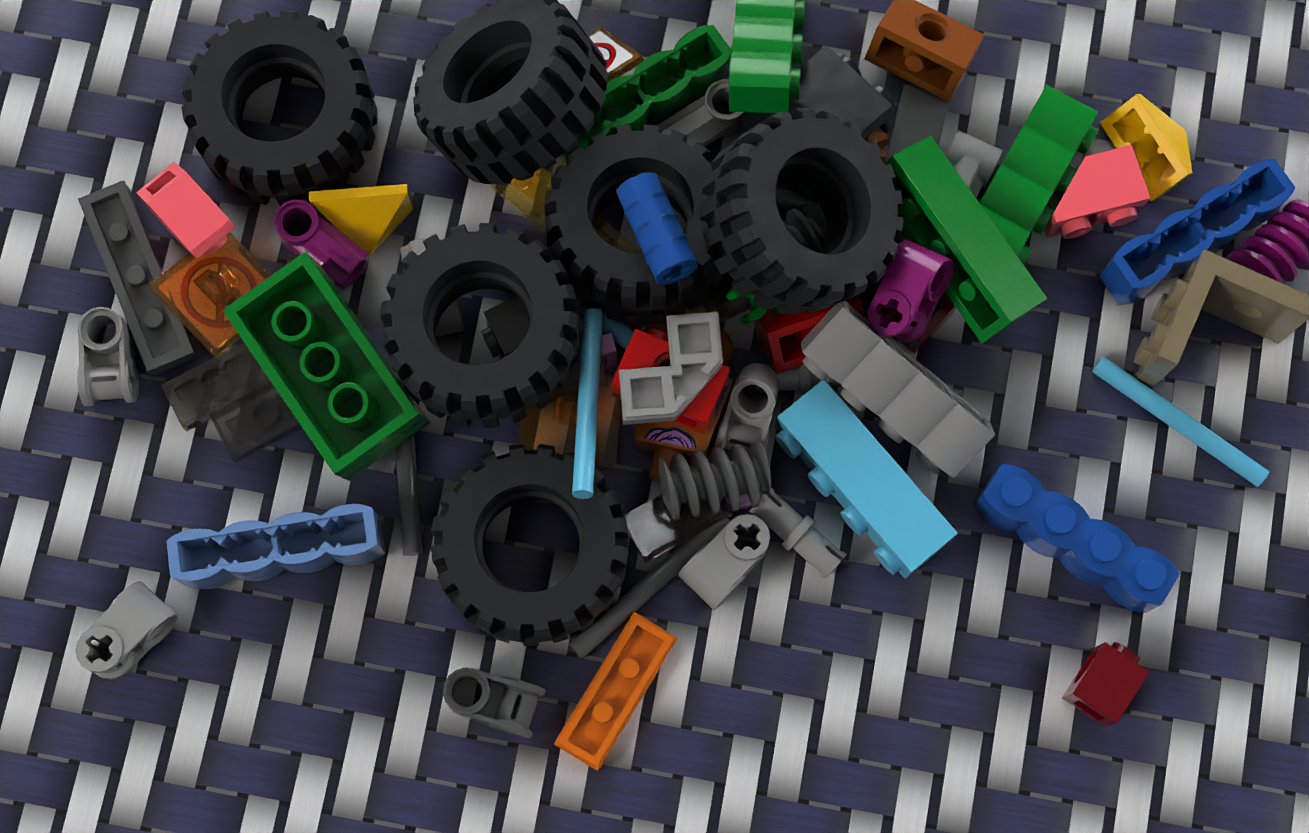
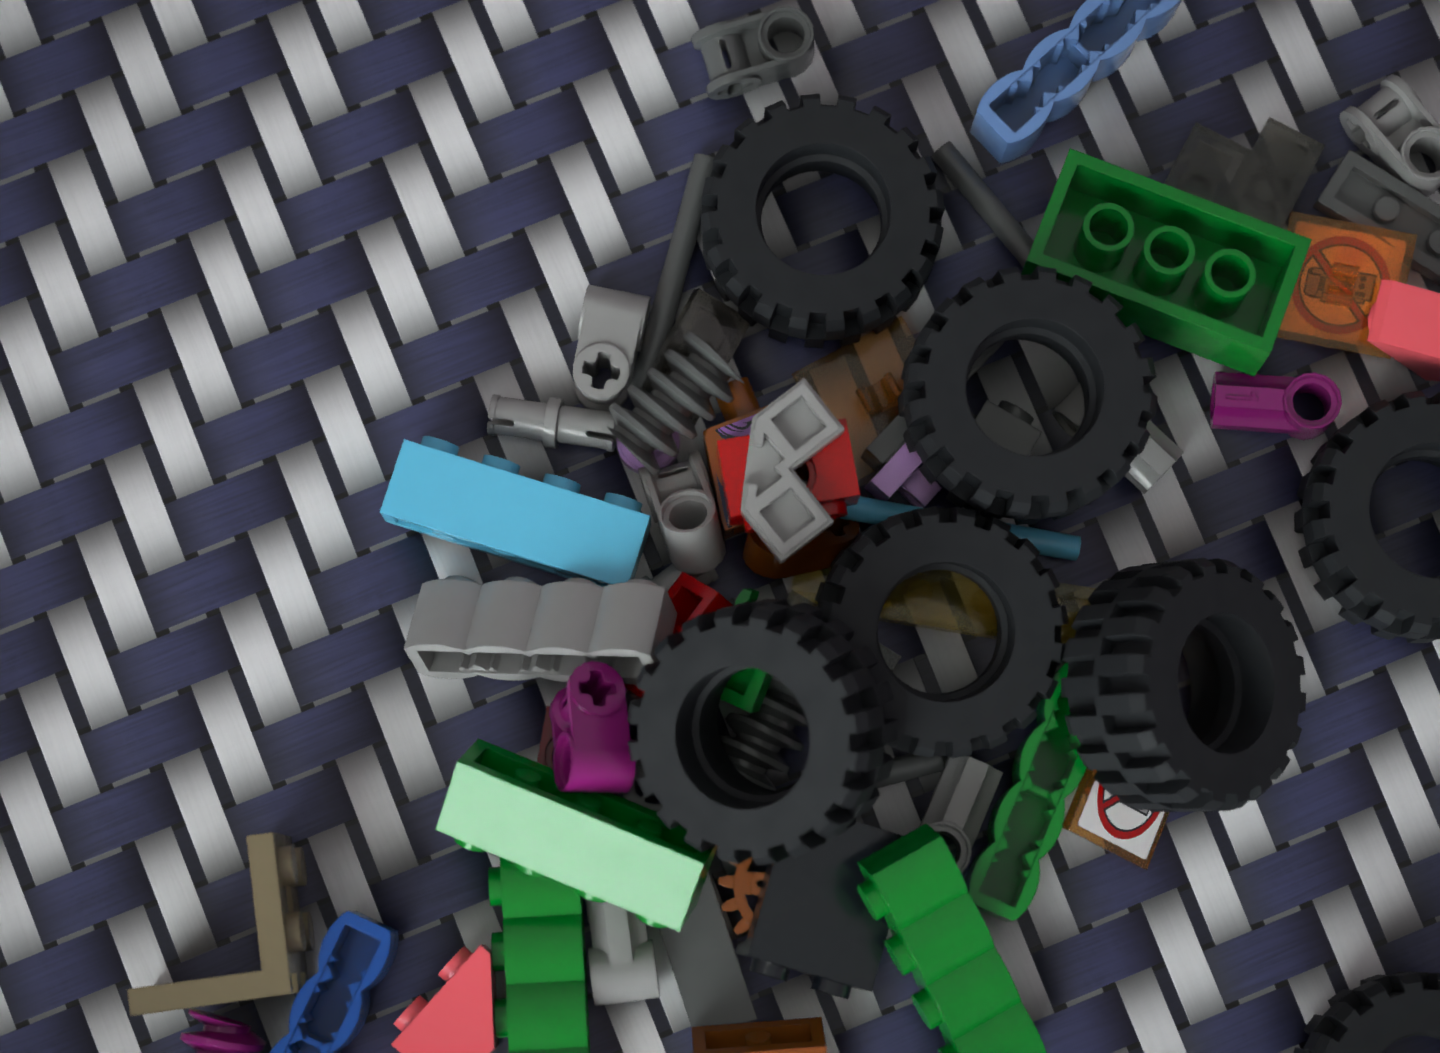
camera: 145 degrees right, 5 degrees up
yellow slope [309,184,413,256] -> none
orange tile [554,612,677,771] -> none
medium azure bar [572,308,604,499] -> none
blue axle [616,172,698,285] -> none
blue brick [973,464,1180,613] -> none
dark red brick [1062,642,1149,727] -> none
medium azure bar [1092,356,1270,487] -> none

